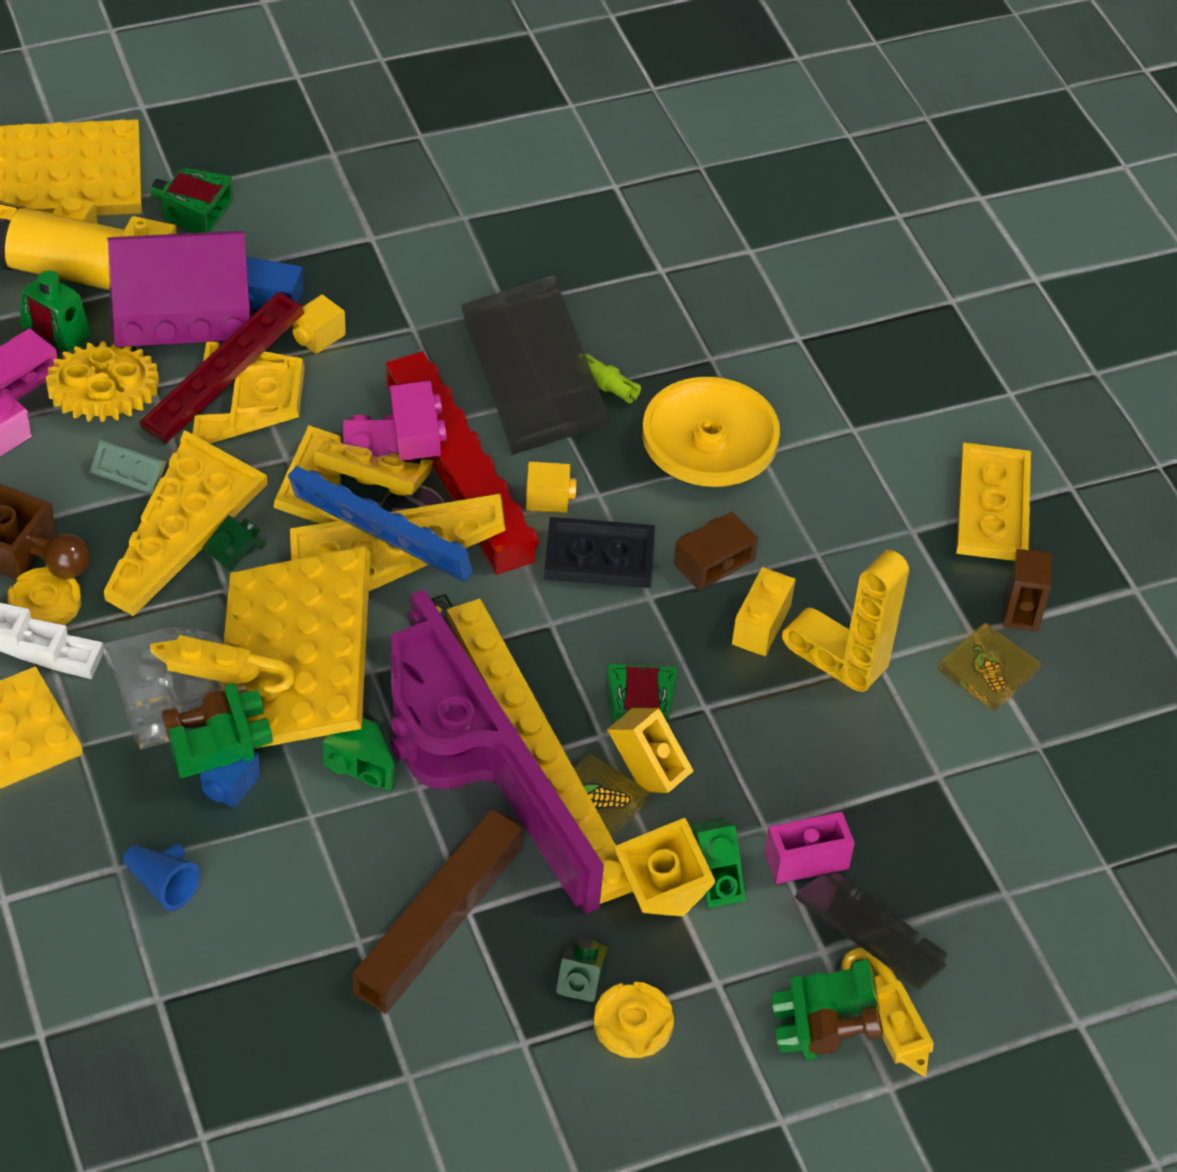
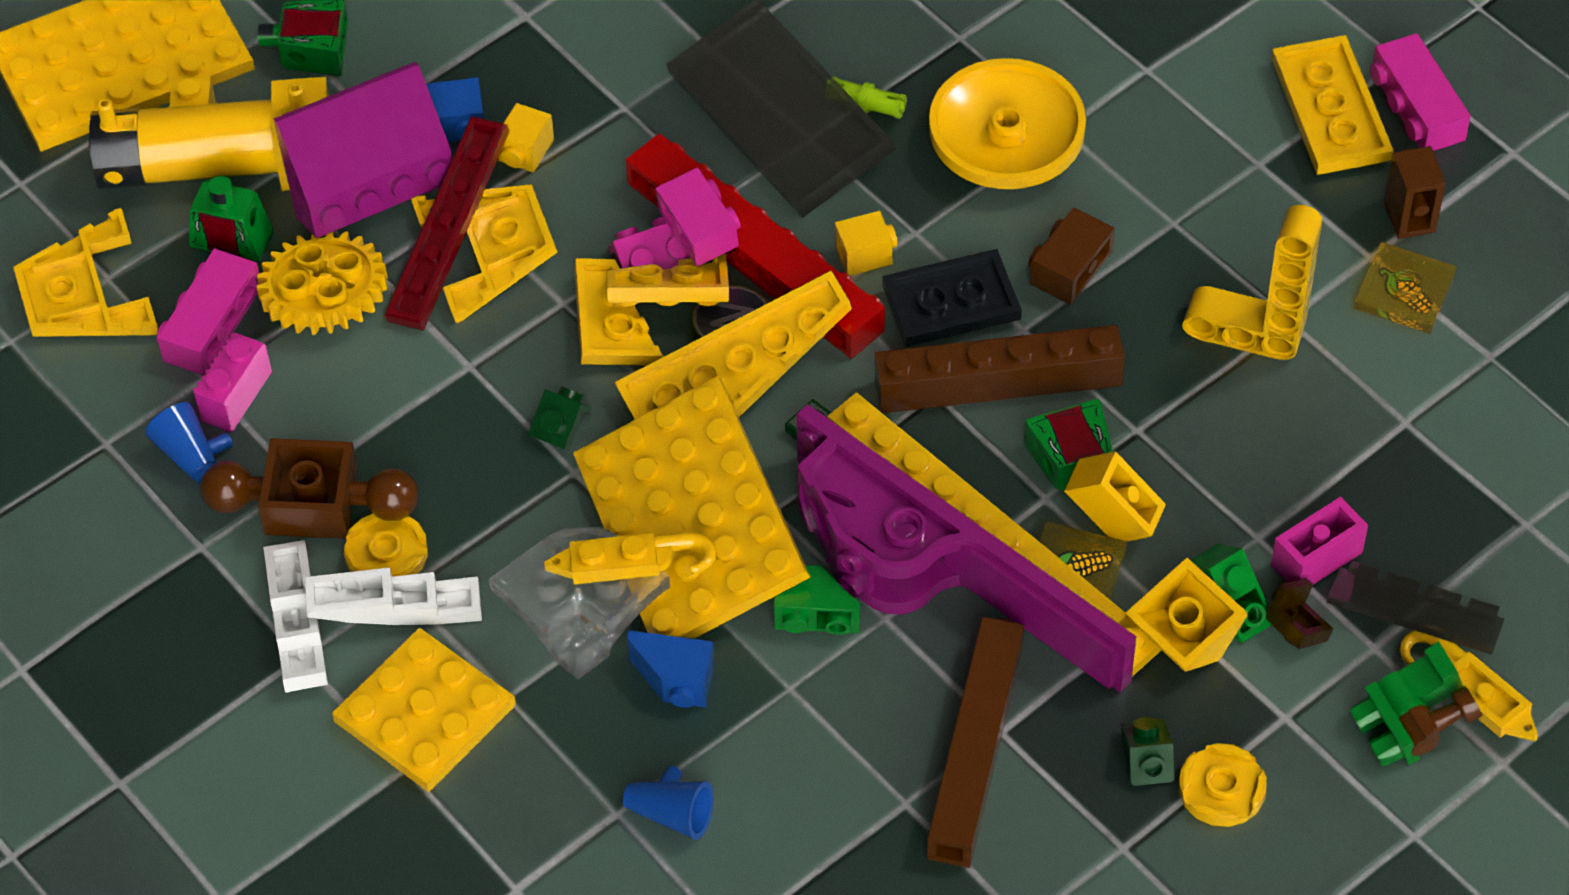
camera: 15 degrees left, 5 degrees up
sand green plate [90,439,166,494] -> none
yellow wing [104,430,268,616] -> none
green hips [161,683,273,778] -> none
blue plate [288,466,473,582] -> none
yellow brick [732,567,796,657] -> none
none -> reddish brown brick [875,325,1125,413]
none -> dark brown bracket [1266,578,1334,649]
none -> dark pink brick [1370,33,1471,151]

